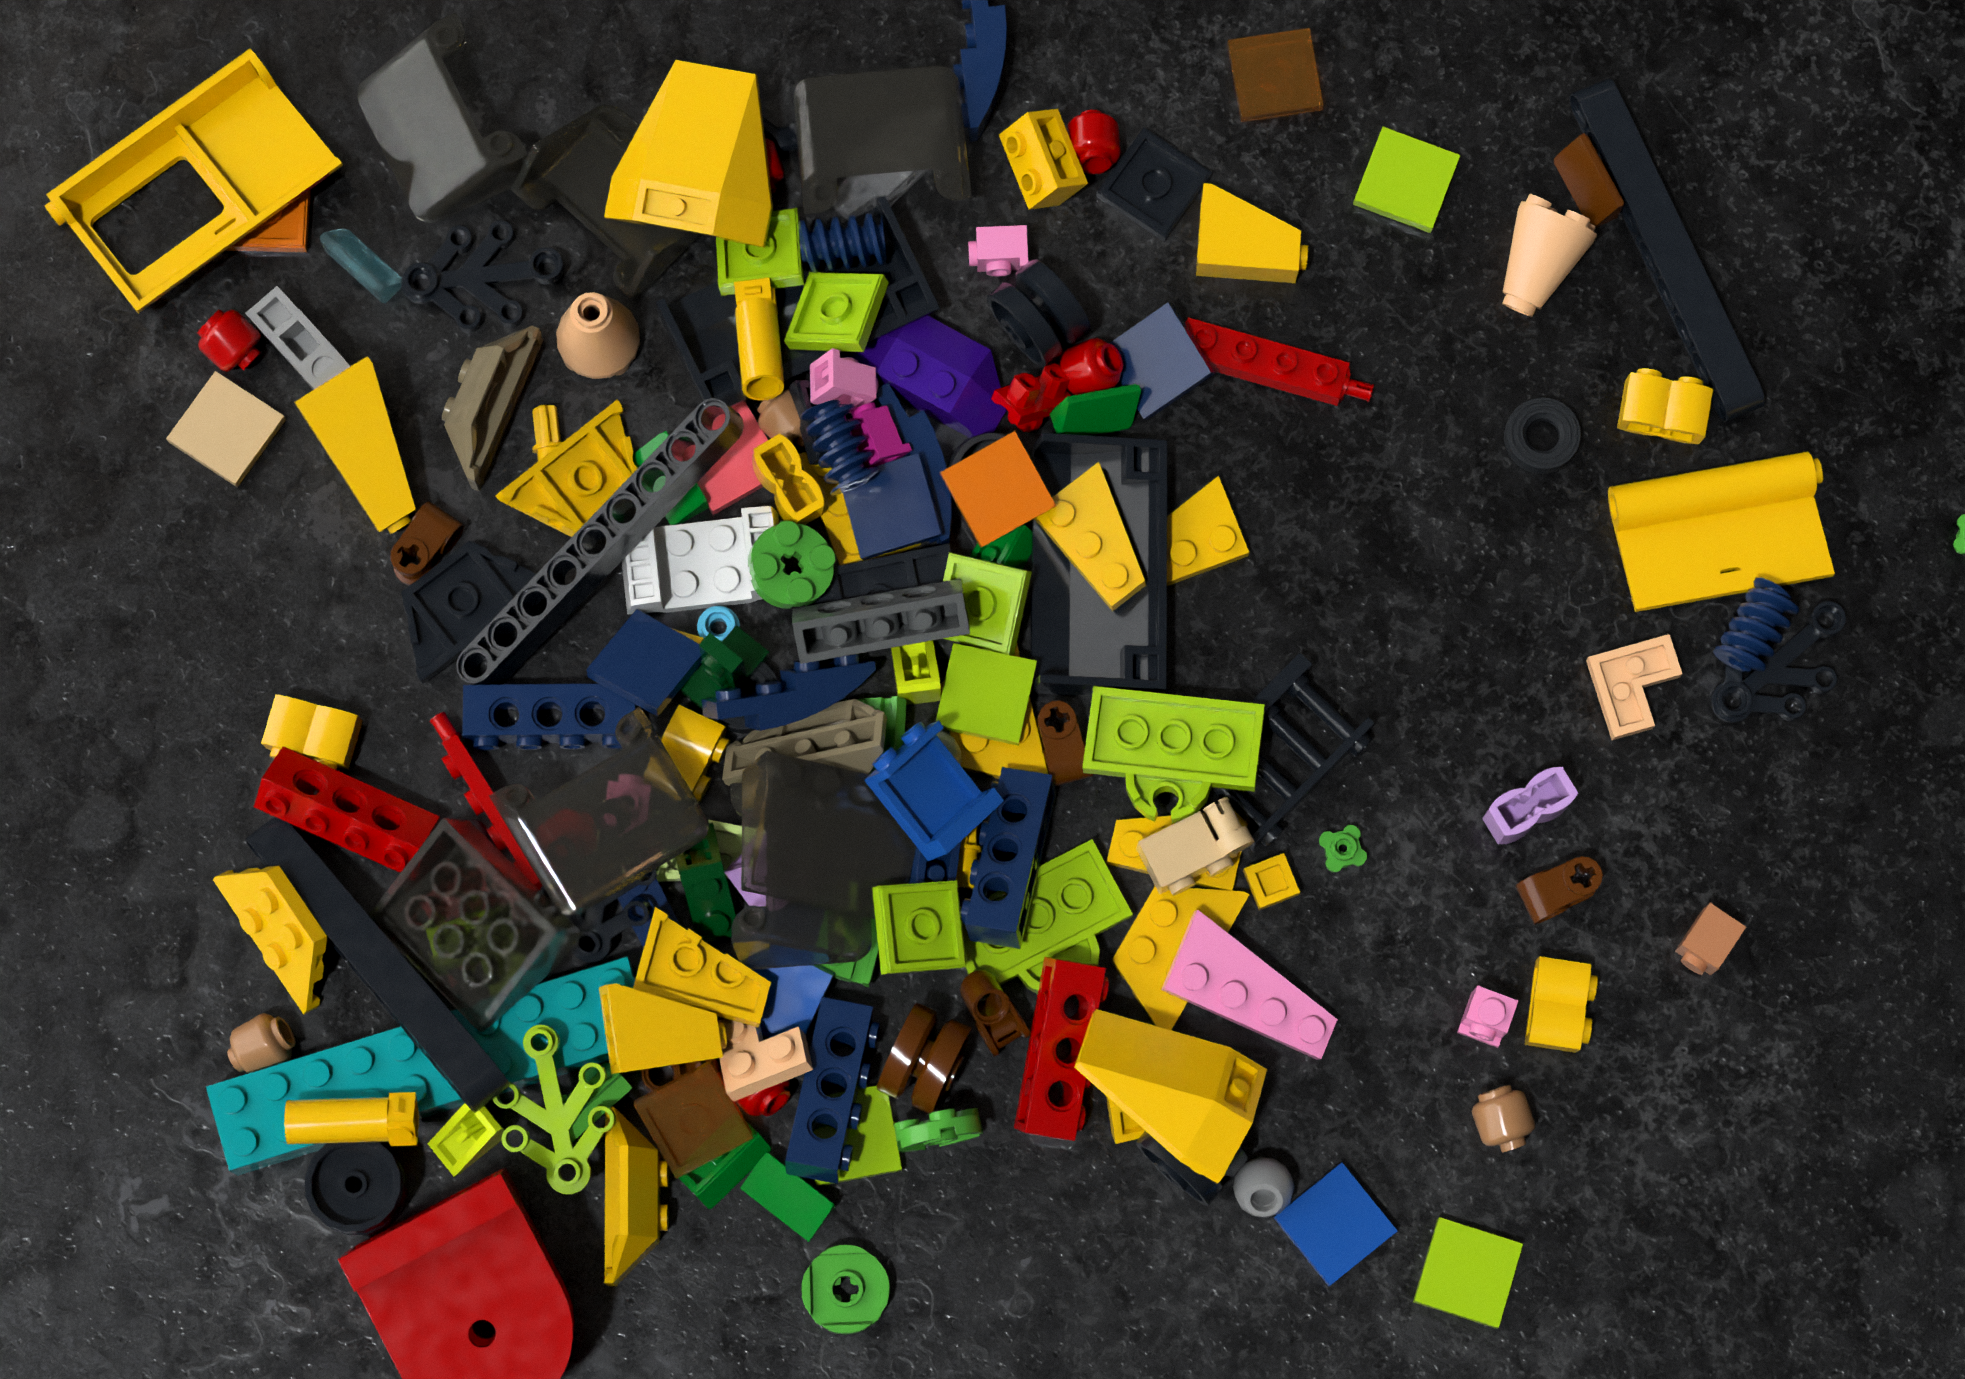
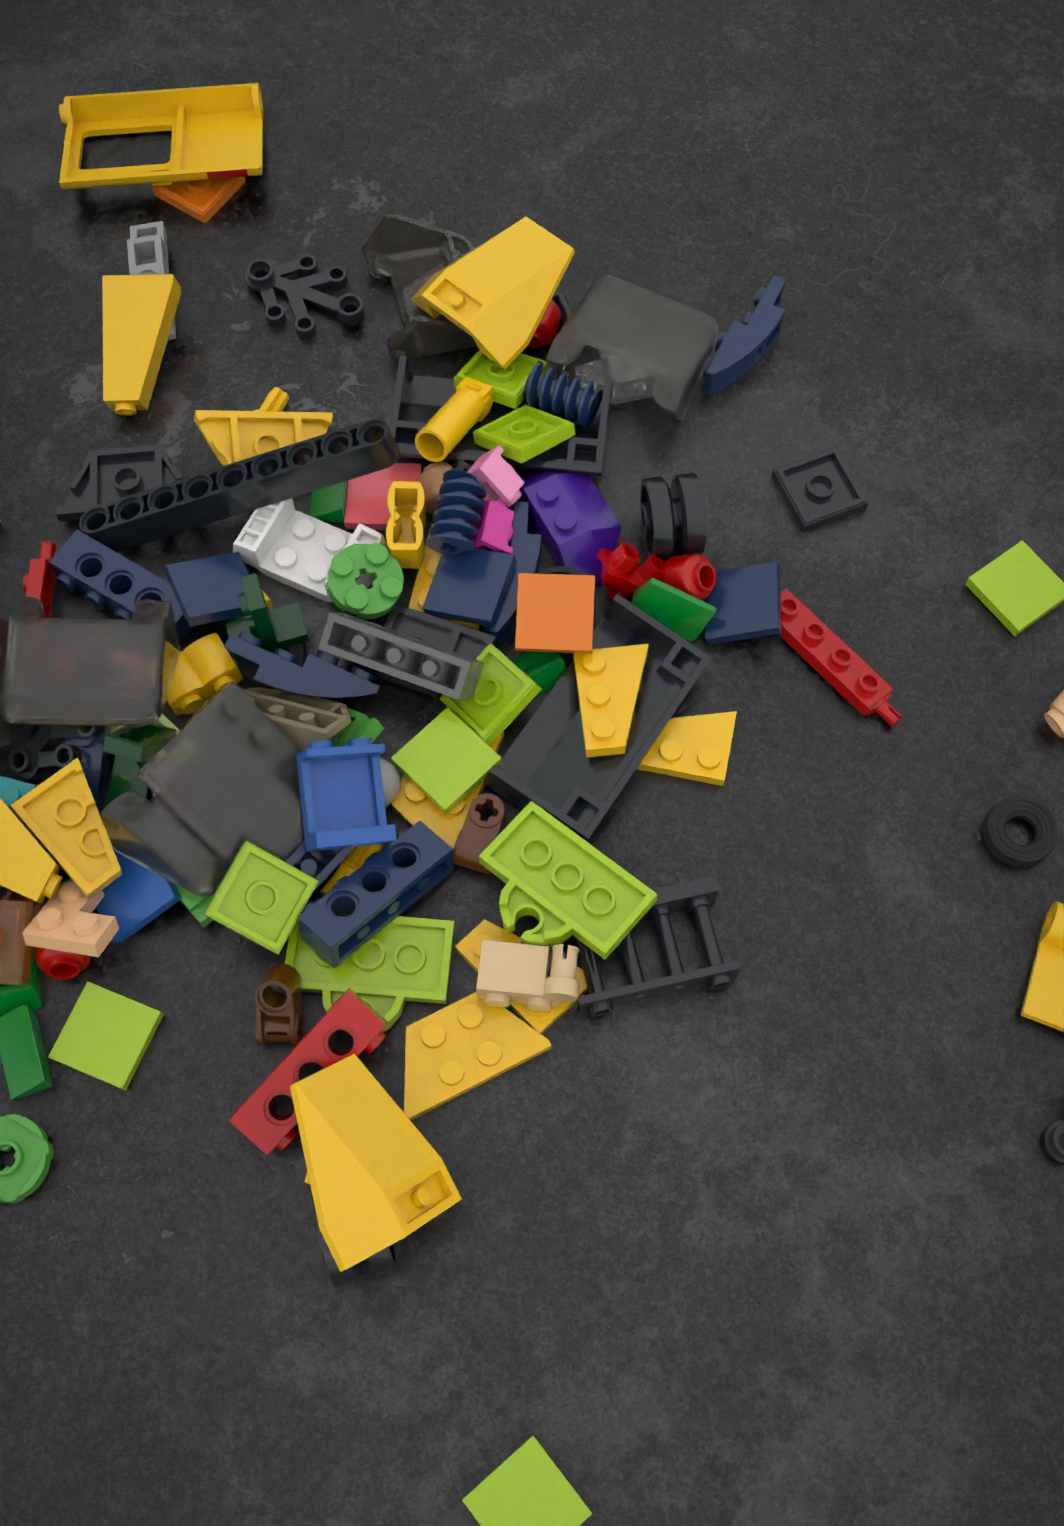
camera: 35 degrees right, 10 degrees down
tan tile [166,371,286,487] -> none
red head [197,309,261,372] -> none
clear light blue slope [320,229,401,304] -> none
clear smoke windscreen [357,13,534,223] -> none
reddish brown piece [390,501,465,586] -> none
dark tan wedge [442,326,543,491] -> none
light nougat cone [556,292,640,379] -> none
medium azure plate [697,606,740,642] -> none
dark blue brick [785,997,880,1184] -> none
reddish brown wheel [876,1002,972,1114] -> none
neon yellow slope [891,640,941,705] -> none
bright green plate [893,1108,983,1152] -> none
bright pink brick [968,225,1028,277] -> none
yellow brick [999,109,1088,210] -> none
red head [1066,110,1121,174] -> none
bright pink wing [1161,910,1338,1060] -> none
yellow slope [1196,183,1308,283] -> none
clear orange tile [1227,28,1324,122] -> none
light grey piece [1233,1157,1295,1218] -> none
yellow plate [1243,853,1300,911] -> none
blue tile [1274,1163,1397,1286] -> none
bright green plate [1319,825,1367,873] -> none
bright pink brick [1457,985,1518,1048] -> none
medium nougat head [1472,1085,1536,1152] -> none
lavender brick [1482,767,1578,844] -> none
reddish brown piece [1515,856,1603,925] -> none
yellow brick [1525,956,1598,1053] -> none
light nougat plate [1586,634,1682,740] -> none
nougat brick [1675,903,1746,975] -> none

